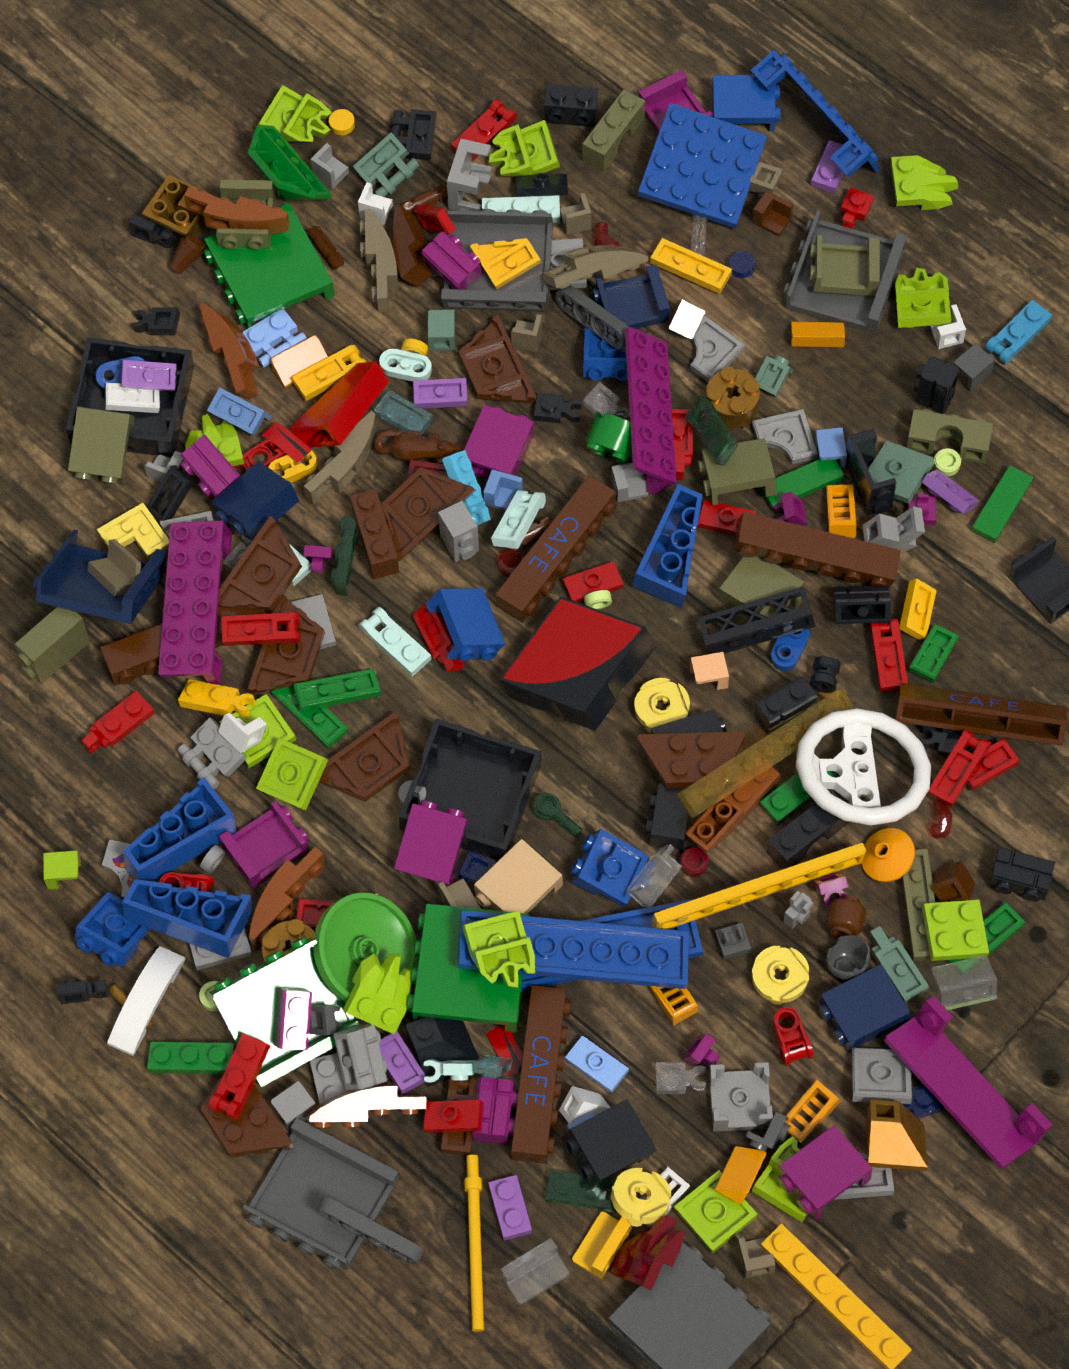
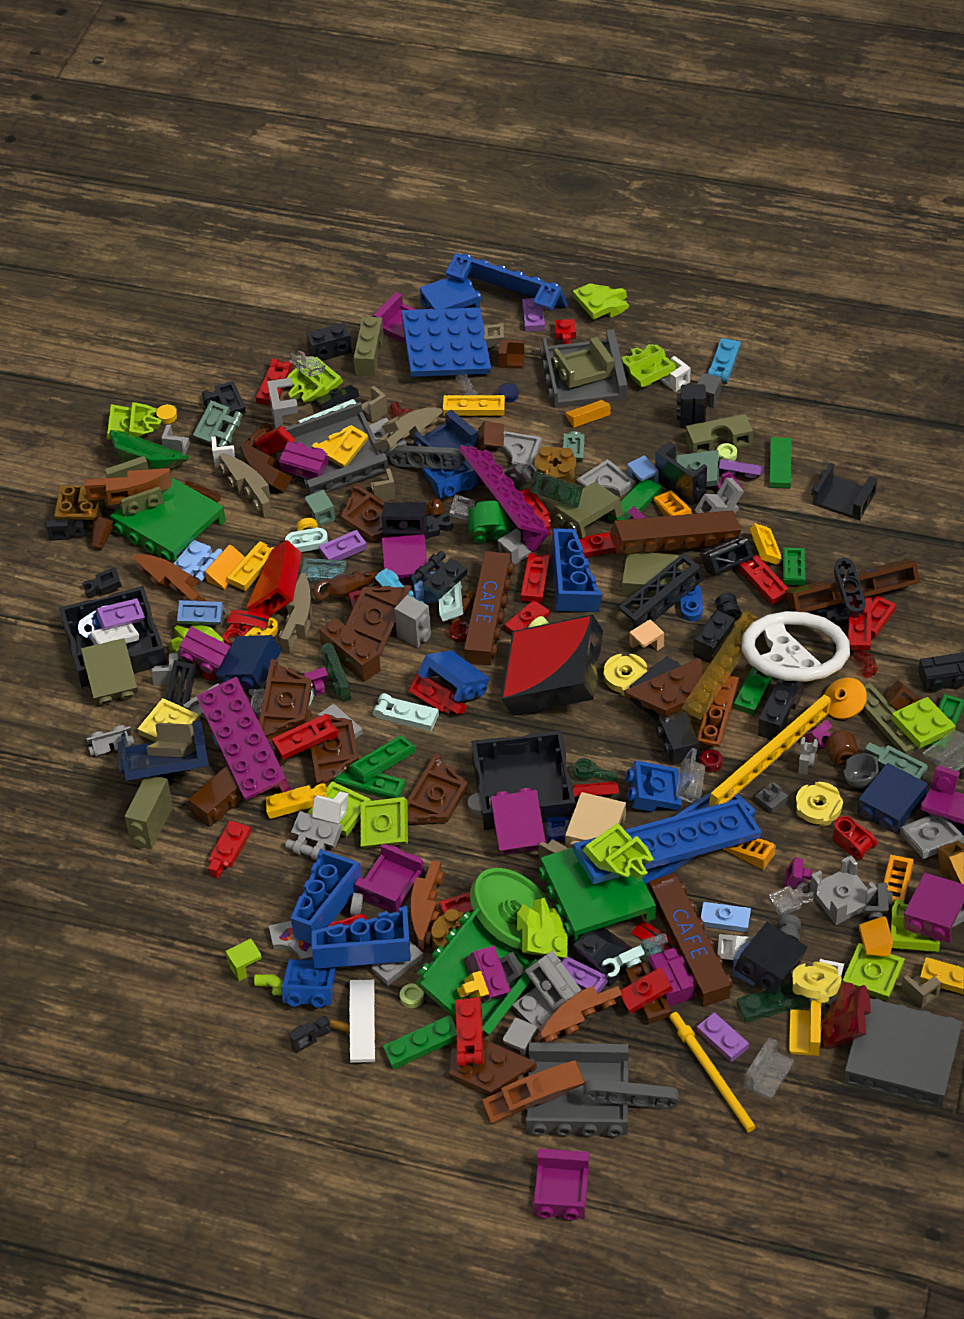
camera: 25 degrees left, 15 degrees down
none -> light grey hinge [86,725,135,757]
none -> lime arm [254,974,283,995]
none -> clear plate [289,350,325,377]
none -> black brick [381,502,428,534]
none -> black plate [411,551,468,600]
none -> reddish brown hinge [427,499,444,515]
none -> yellow tile [457,971,489,999]
none -> dark orange slope [482,1060,585,1124]
none -> dark grey plate [504,463,537,489]
none -> red plate [521,553,551,603]
none -> magenta panel [533,1148,589,1221]
none -> red plate [572,781,619,797]
none -> dark grey wheel [777,914,801,941]
none -> black beam [833,558,866,617]

